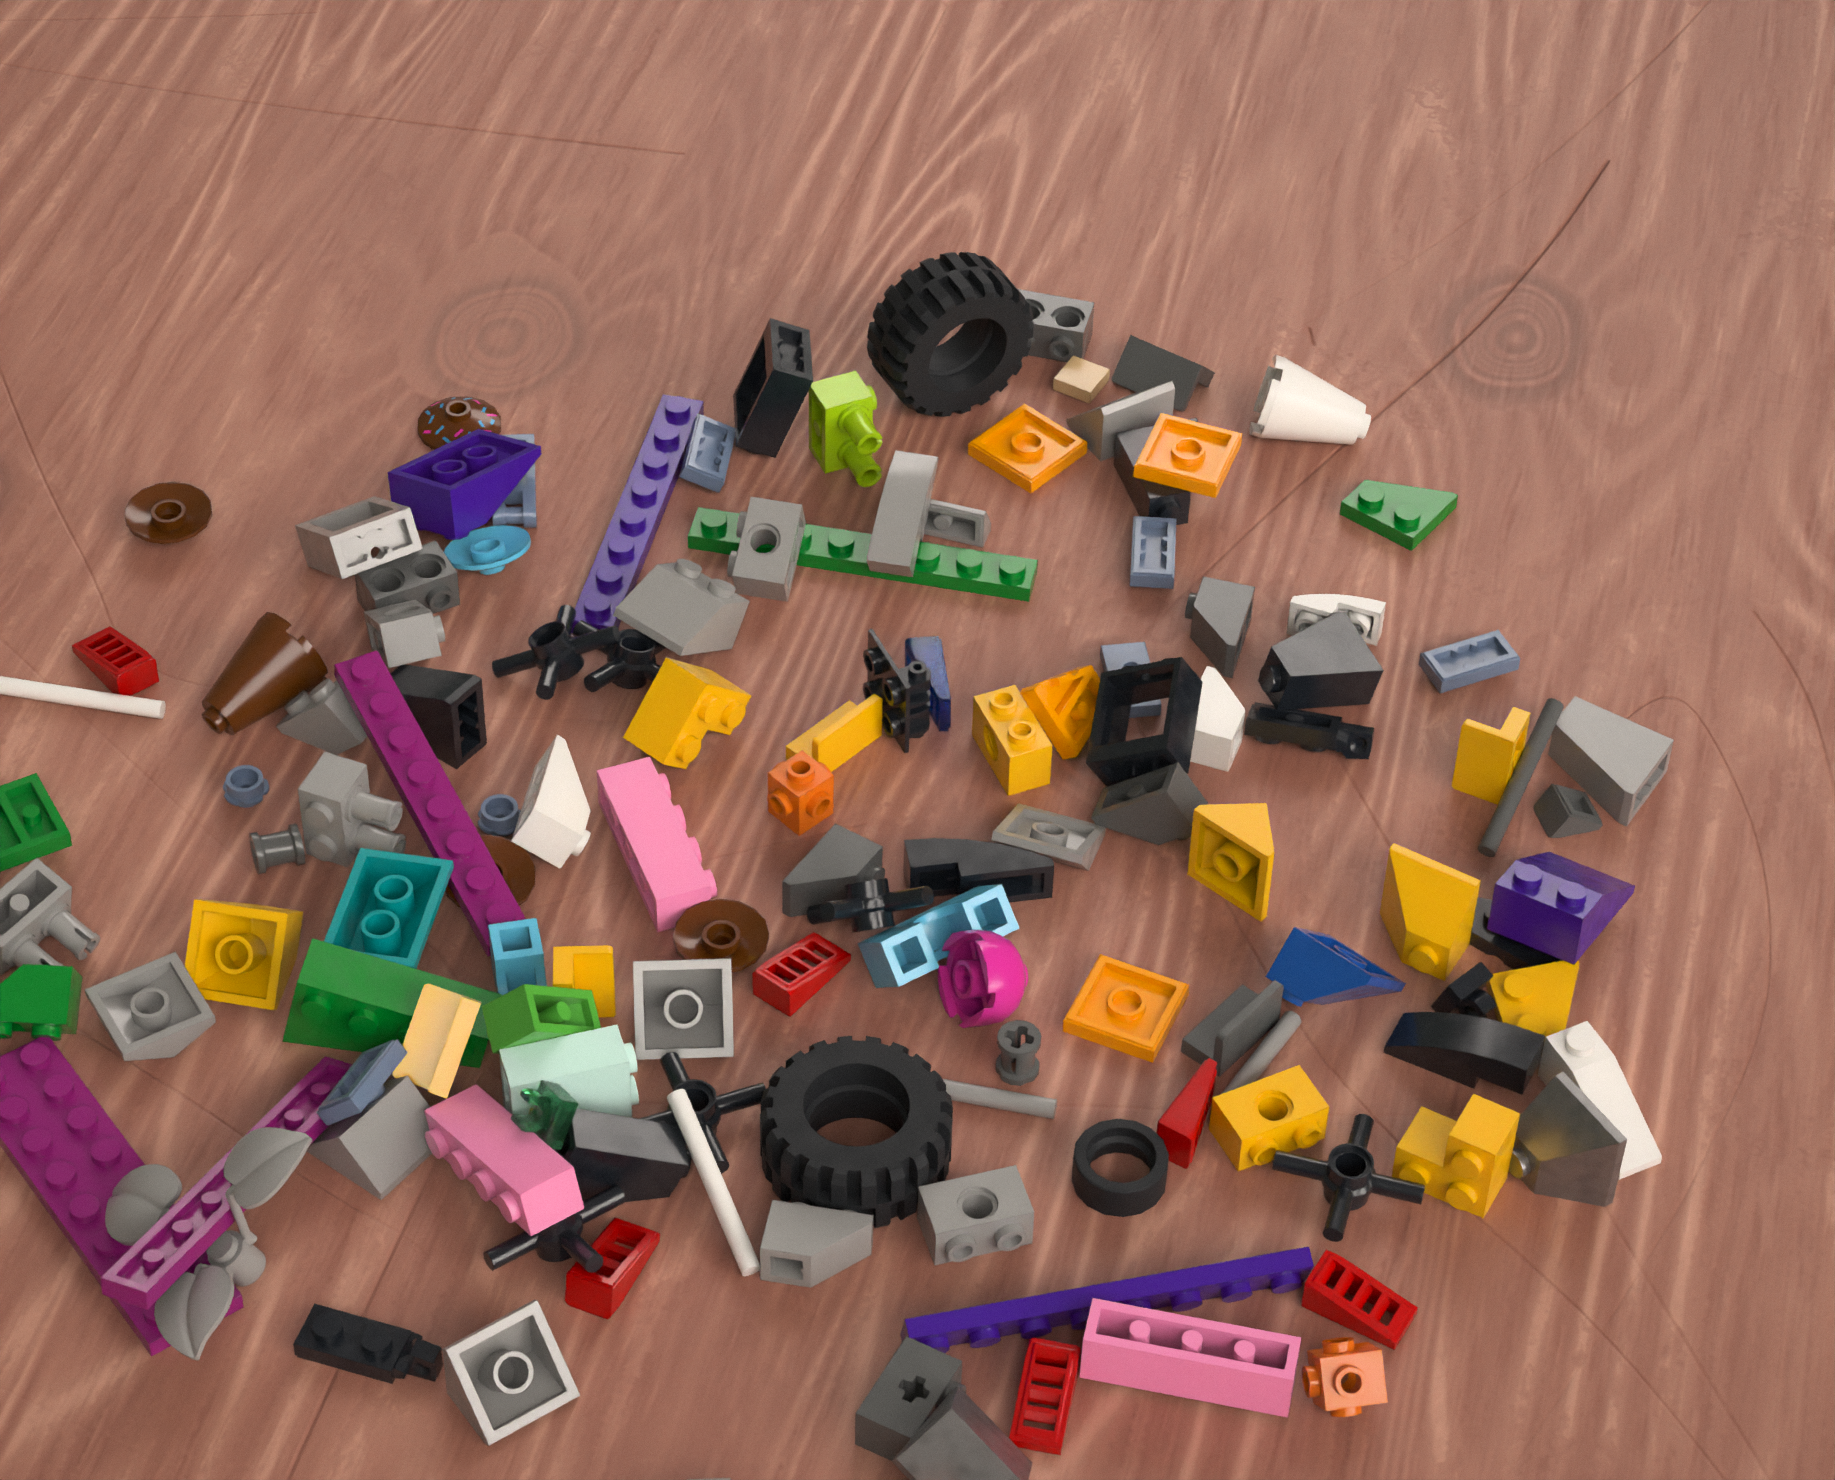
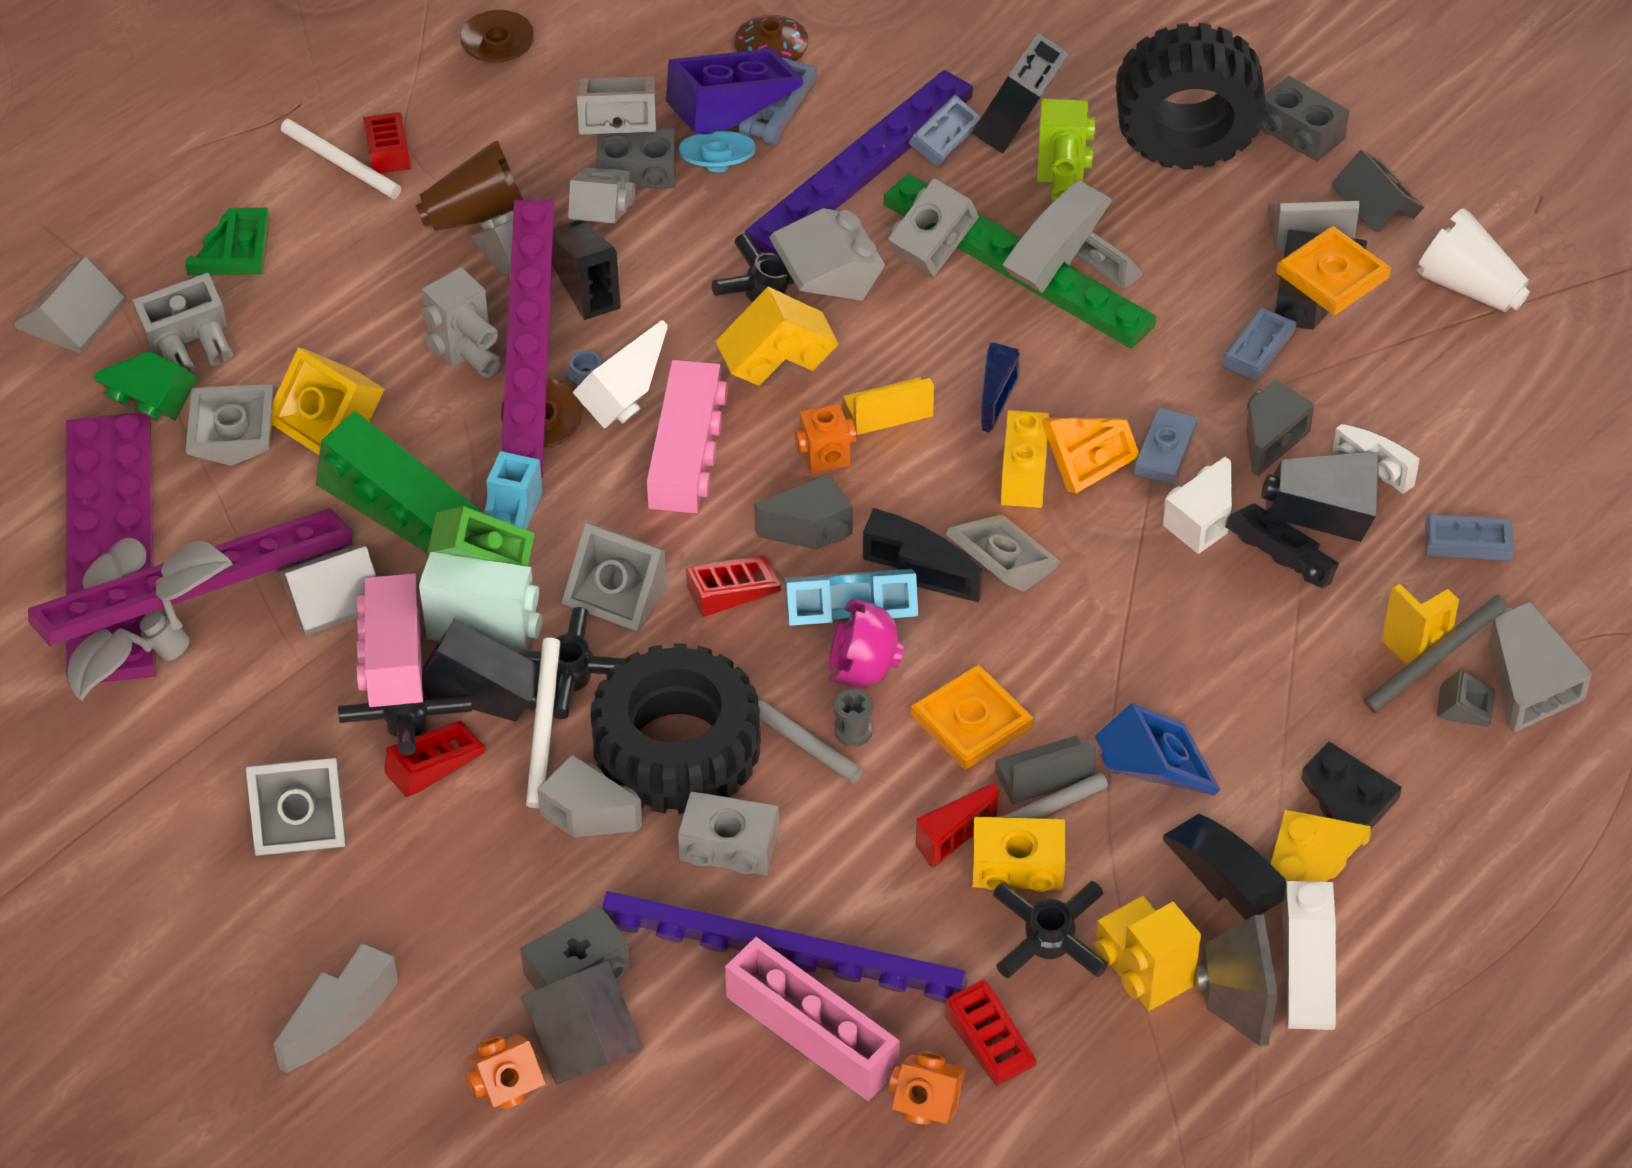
camera: 30 degrees right, 5 degrees up
sand blue plate [223,765,269,808] -> none
dark grey bush [249,823,306,875] -> none
black hinge [293,1304,443,1384] -> none
sand blue plate [316,1039,407,1126] -> none
teal slope [324,848,454,969] -> none
yellow panel [392,983,482,1099] -> none
black bar [492,605,621,700] -> none
clear green tile [511,1080,579,1150] -> none
yellow panel [553,945,616,1018] -> none
reddish brown dish [673,899,769,972] -> none
black bar [807,878,934,933] -> none
black hinge [863,629,931,753] -> none
light orange tile [968,403,1088,494] -> none
red slope [1009,1338,1081,1455] -> none
tan tile [1053,355,1110,404] -> none
black tyre [1071,1119,1169,1217] -> none
black window [1086,657,1203,787] -> none
dark grey slope [1091,762,1208,845] -> none
yellow slope [1187,803,1274,922] -> none
wing [1340,480,1458,551] -> none
yellow slope [1380,843,1481,981] -> none
black tile [1431,962,1497,1018] -> none
dark purple slope [1487,852,1635,965] -> none

